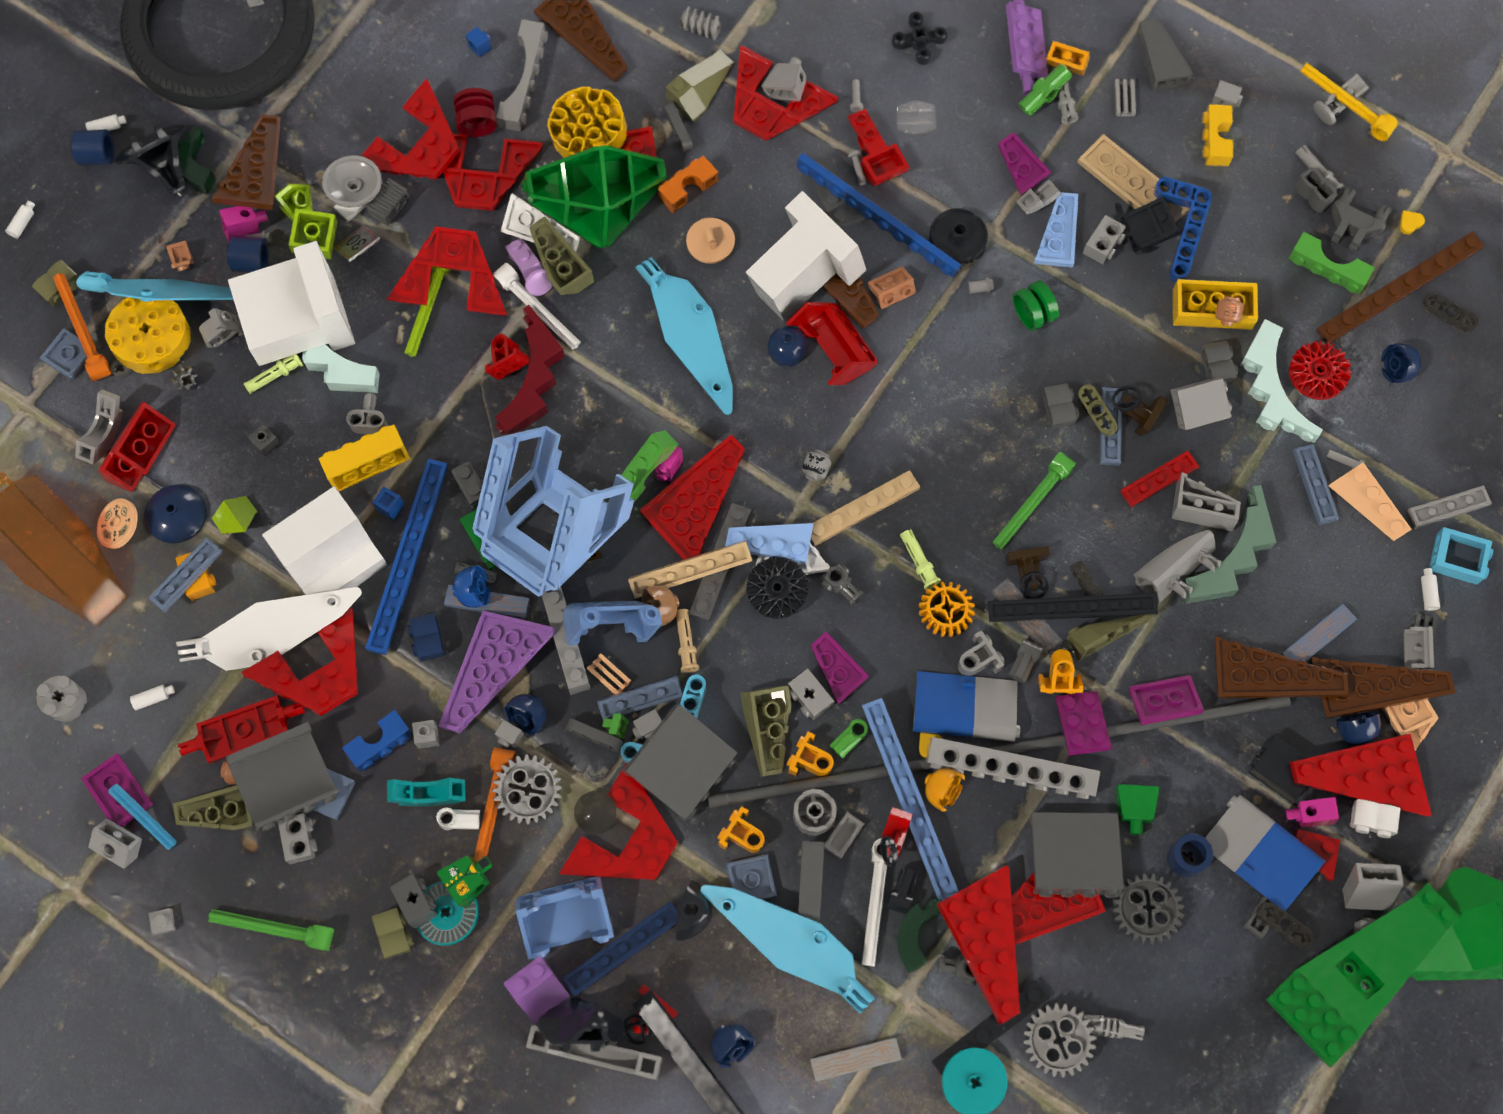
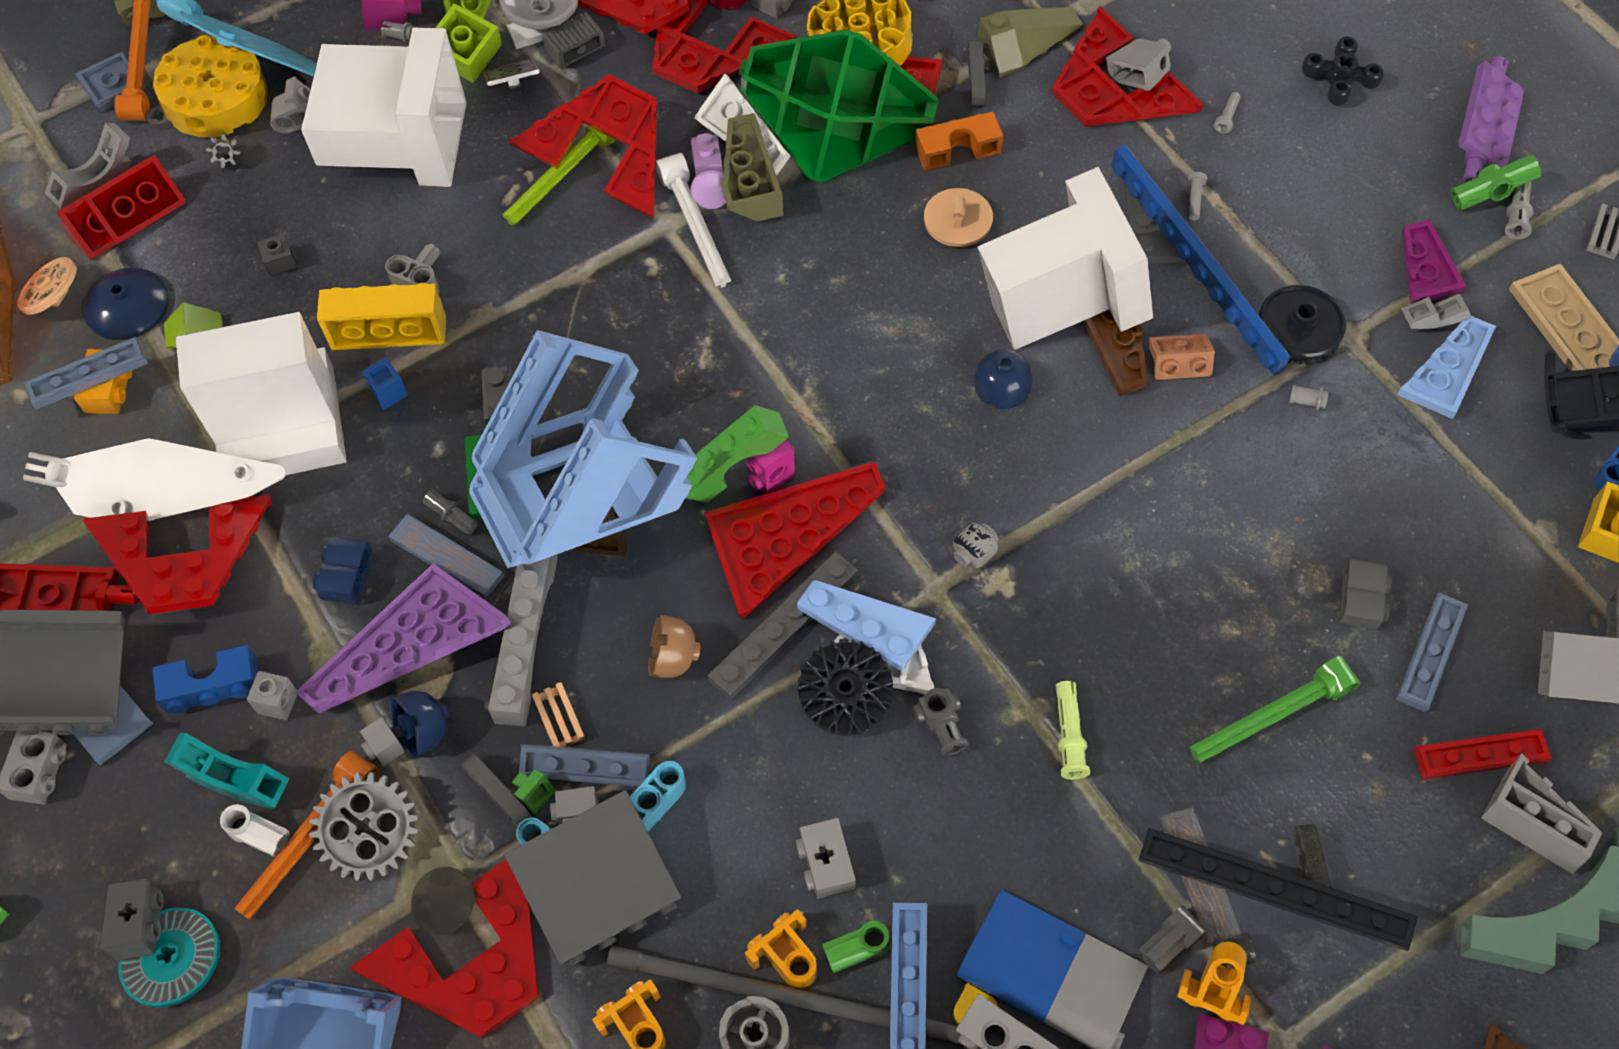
camera: 25 degrees right, 10 degrees down
nougat bracket [166,241,194,272] -> none
dark blue piece [227,236,269,273] -> none
yellowish green pin [244,354,304,394] -> none
light aqua arch [302,345,380,393] -> none
blue plate [365,459,448,656] -> none
olive brick [372,908,414,959] -> none
green torso [437,856,493,908] -> none
blue cylinder [452,566,491,608] -> none
red pin [485,334,529,380] -> none
dark red arch [495,305,565,435] -> none
medium blue windscreen [563,601,662,645] -> none
tan plate [628,540,753,599] -> none
medium azure wing [636,257,733,415] -> none
tan pin [676,609,700,673] -> none
olive wedge [740,685,792,777] -> none
red windscreen [786,302,878,386] -> none
tan plate [811,470,920,546] -> none
magenta wing [811,632,869,706] -> none
red plate [848,109,909,186] -> none
clear slope [897,100,936,135] -> none
light orange gear [919,582,975,637] -> none
light grey pin [958,630,1005,676] -> none
dark brown piece [1005,546,1050,599] -> none
green wheel [1012,280,1059,332] -> none
light orange brick [1046,41,1090,76] -> none
olive wedge [1065,615,1153,661] -> none
olive beam [1078,385,1118,436] -> none
light grey brick [1083,215,1126,265] -> none
dark brown piece [1112,386,1168,436] -> none
light grey piece [1134,530,1221,603] -> none

